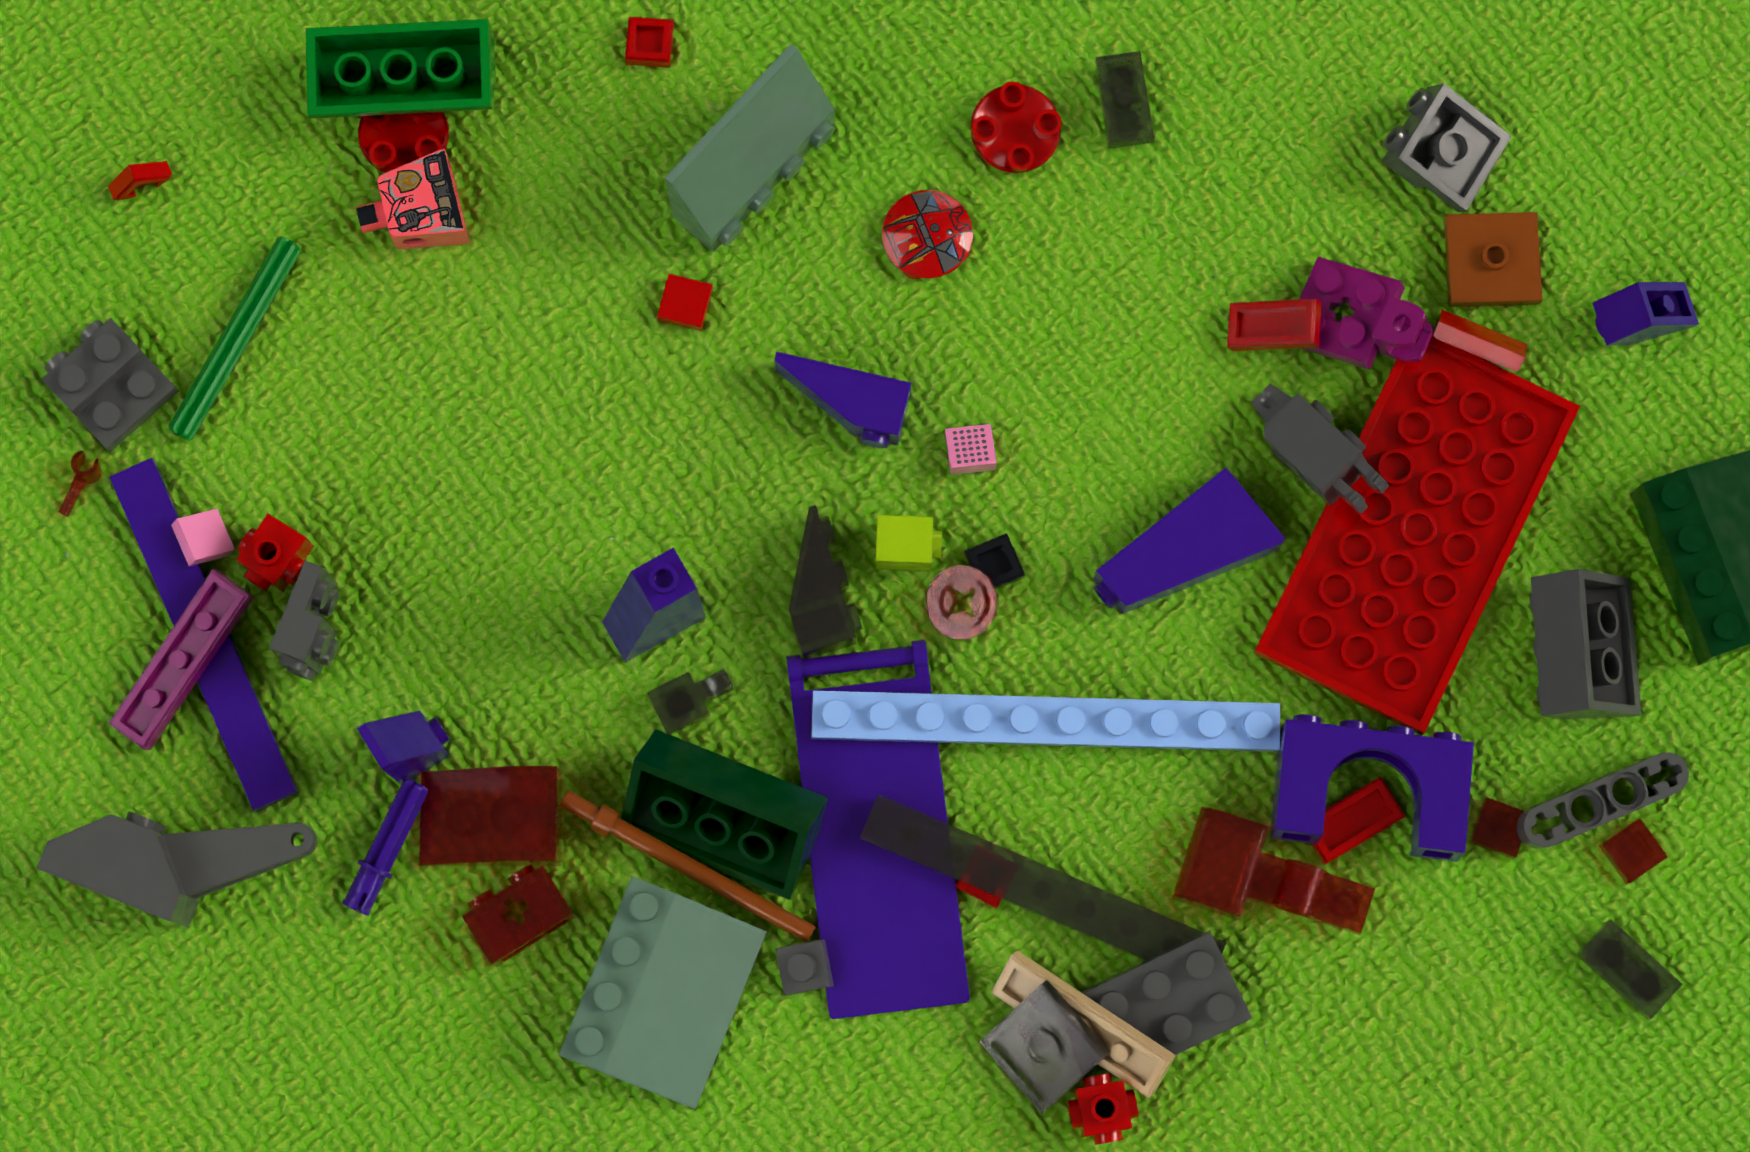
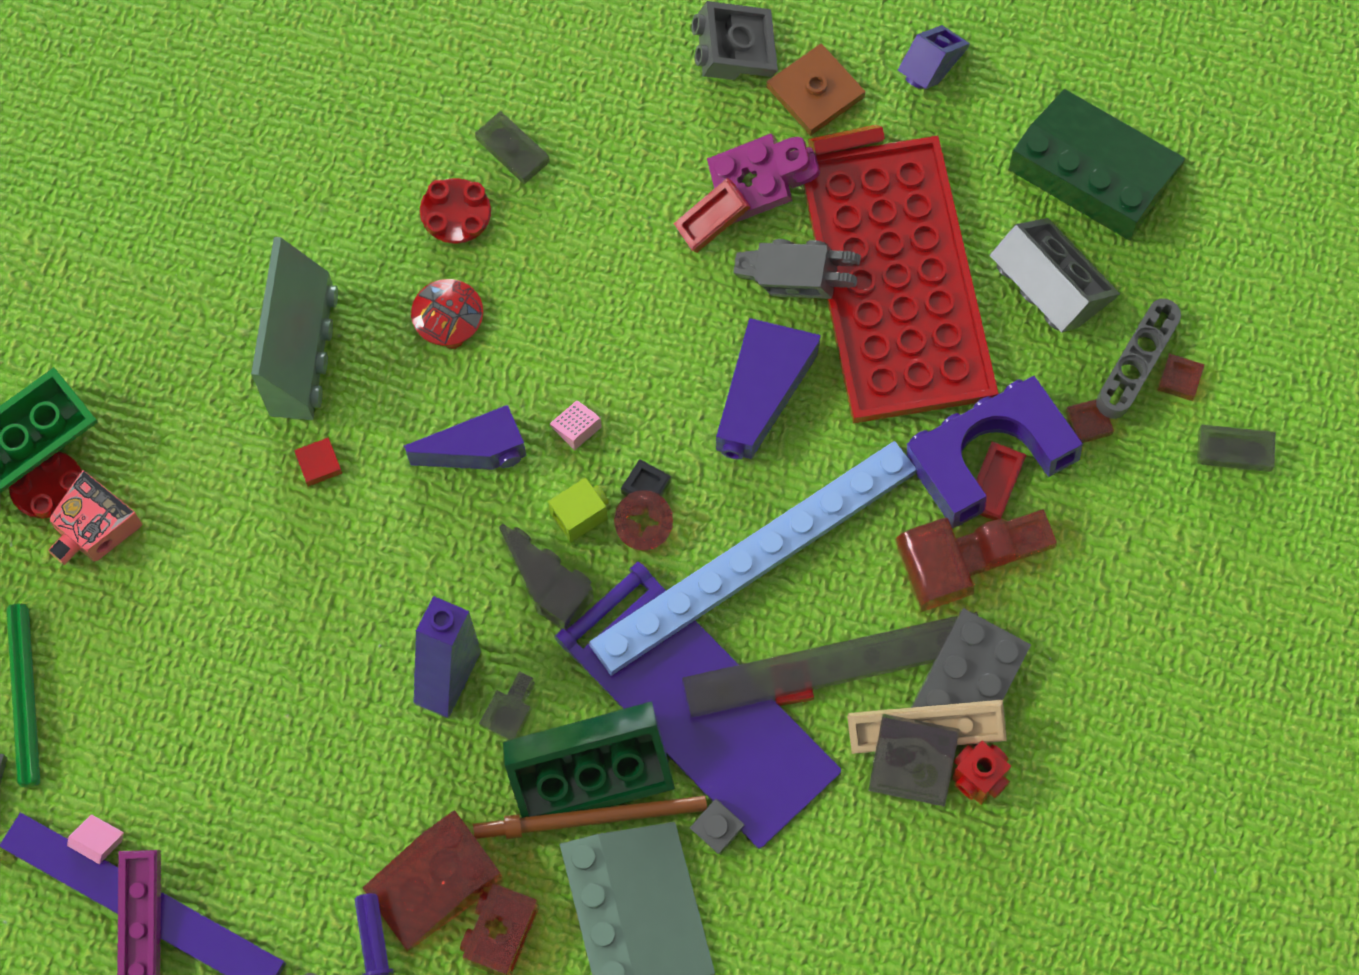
camera: 35 degrees left, 10 degrees down
red brick [236,513,314,592] -> none
dark grey plate [269,560,339,681] -> none
dark purple slope [357,710,450,784] -> none
red tile [625,17,674,68] -> none

